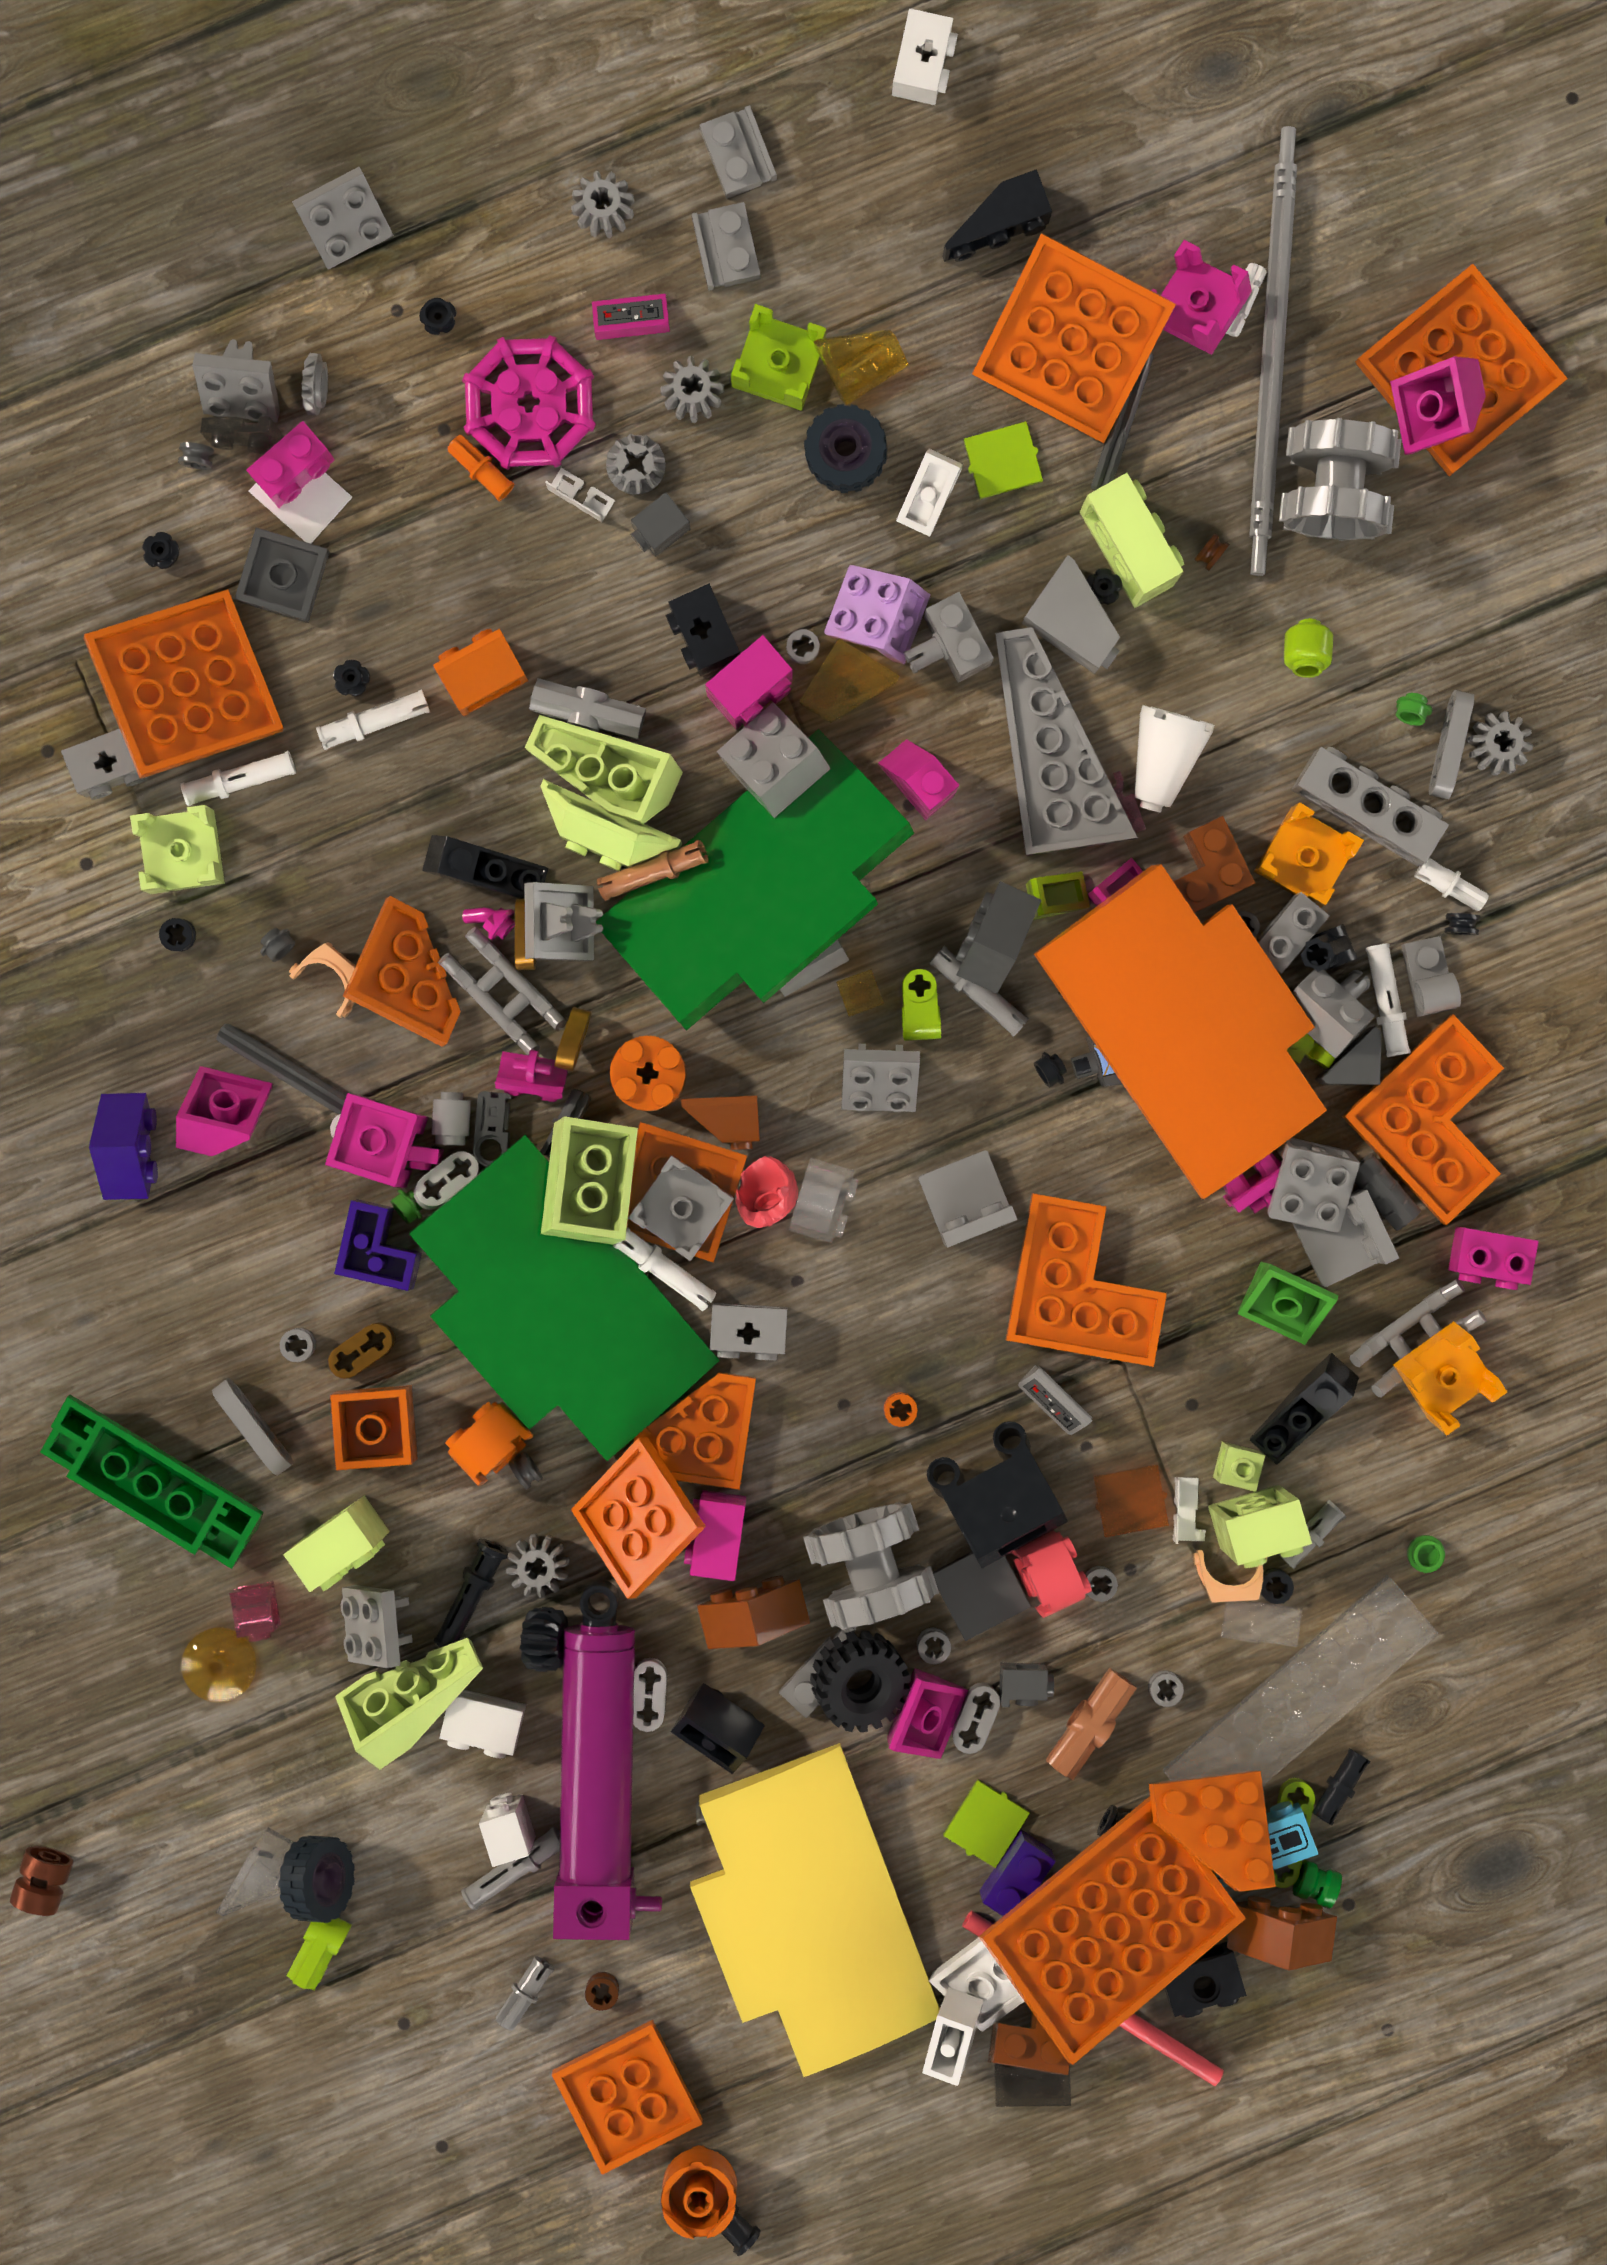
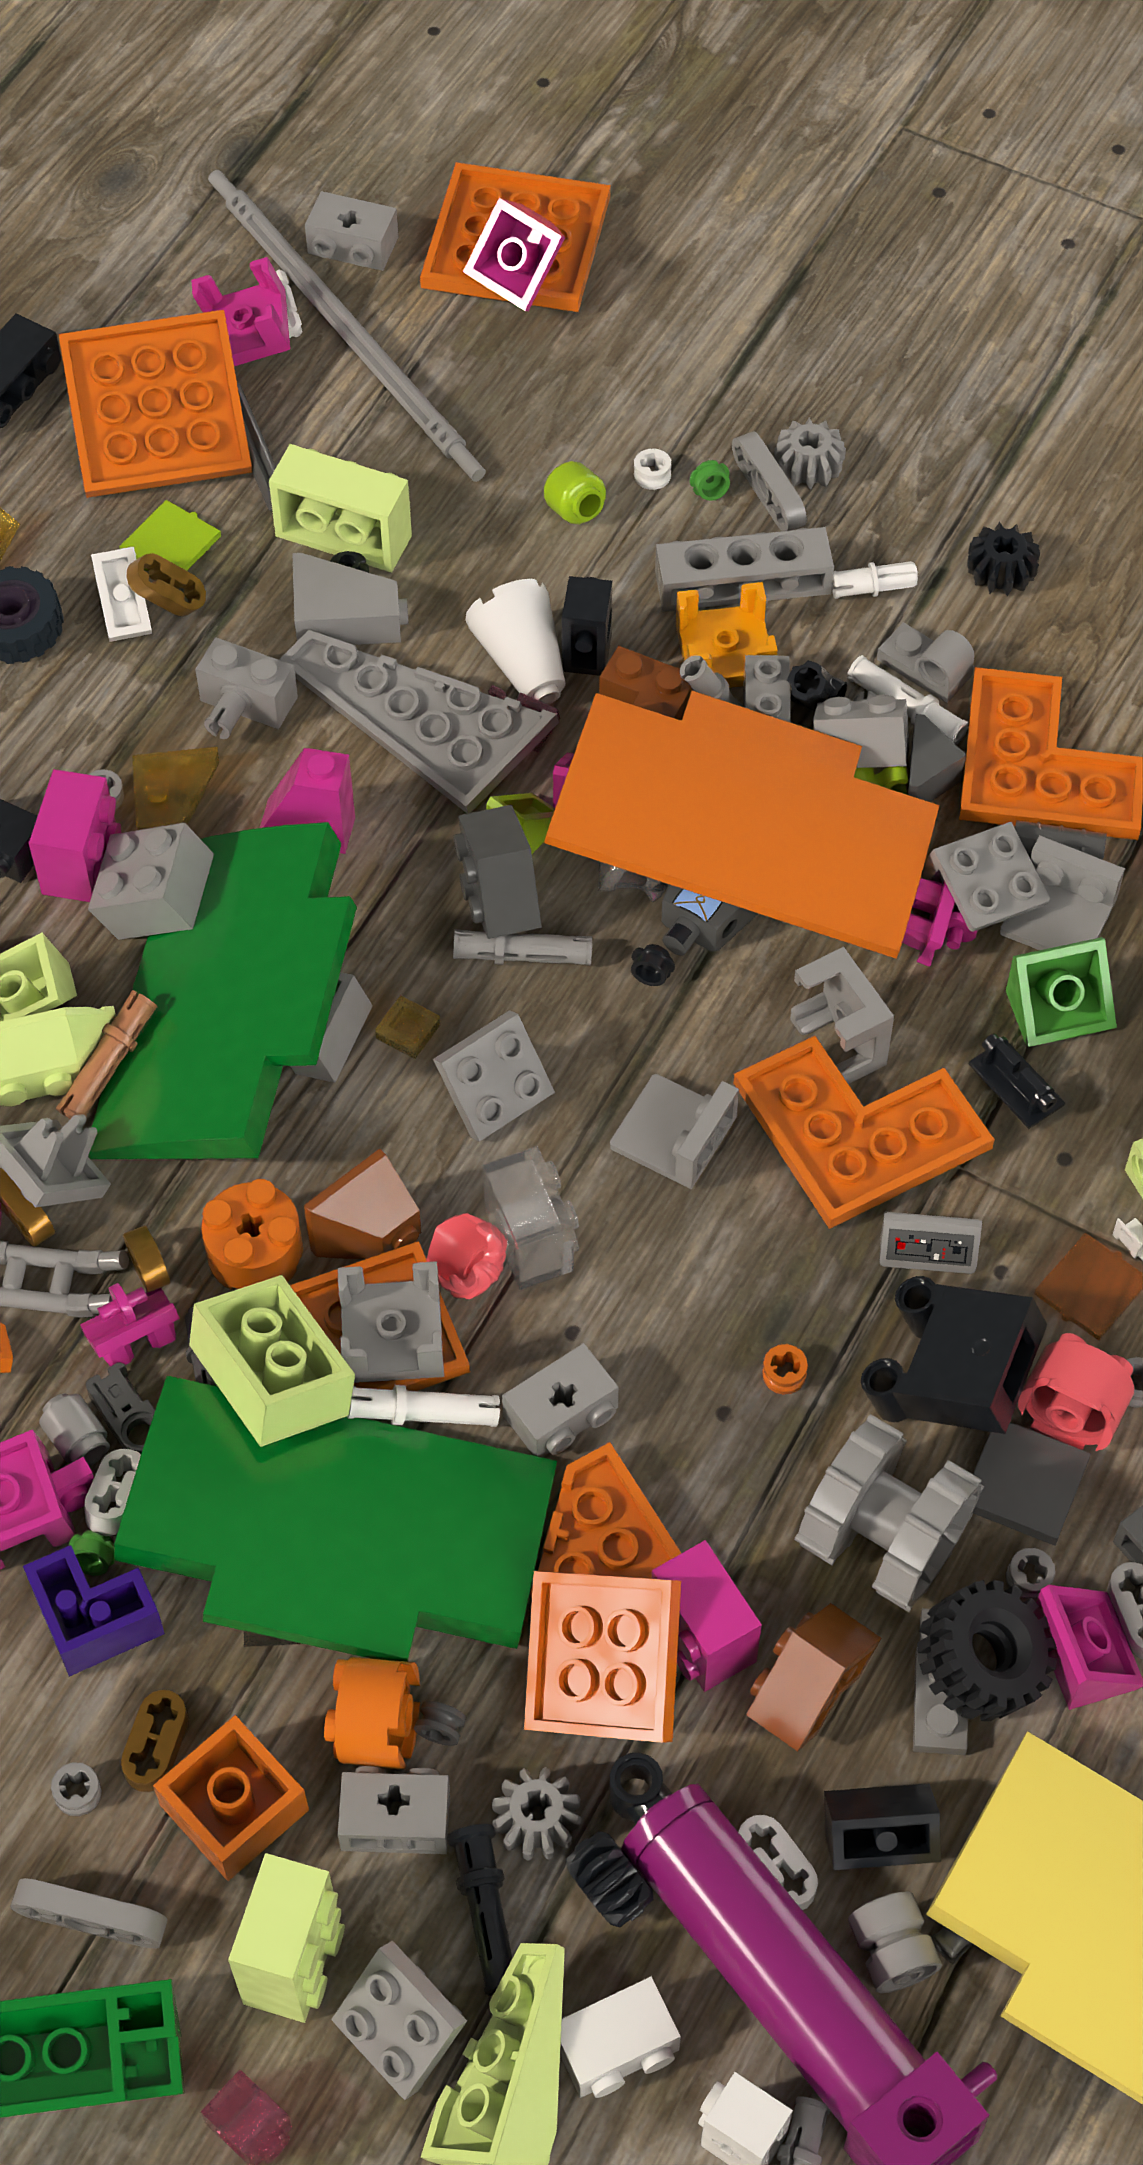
camera: 40 degrees left, 30 degrees down
lavender bracket [824,565,930,664] -> none
lime piece [902,969,941,1041] -> none
reddish brown bush [1194,533,1230,571] -> none
light grey piece [1279,418,1402,541] -> none
black bush [1444,913,1480,935] -> none
none -> pearl gold beam [126,553,206,616]
none -> light grey brick [305,191,398,271]
none -> light grey brick [338,1766,450,1854]
none -> black brick [562,576,613,676]
none -> white bush [634,449,671,490]
none -> light grey pin [680,655,742,707]
none -> light grey panel [790,947,894,1084]
none -> light grey wheel [848,1891,942,1993]
none -> black gear [967,521,1040,597]
none -> black hinge [968,1033,1065,1129]

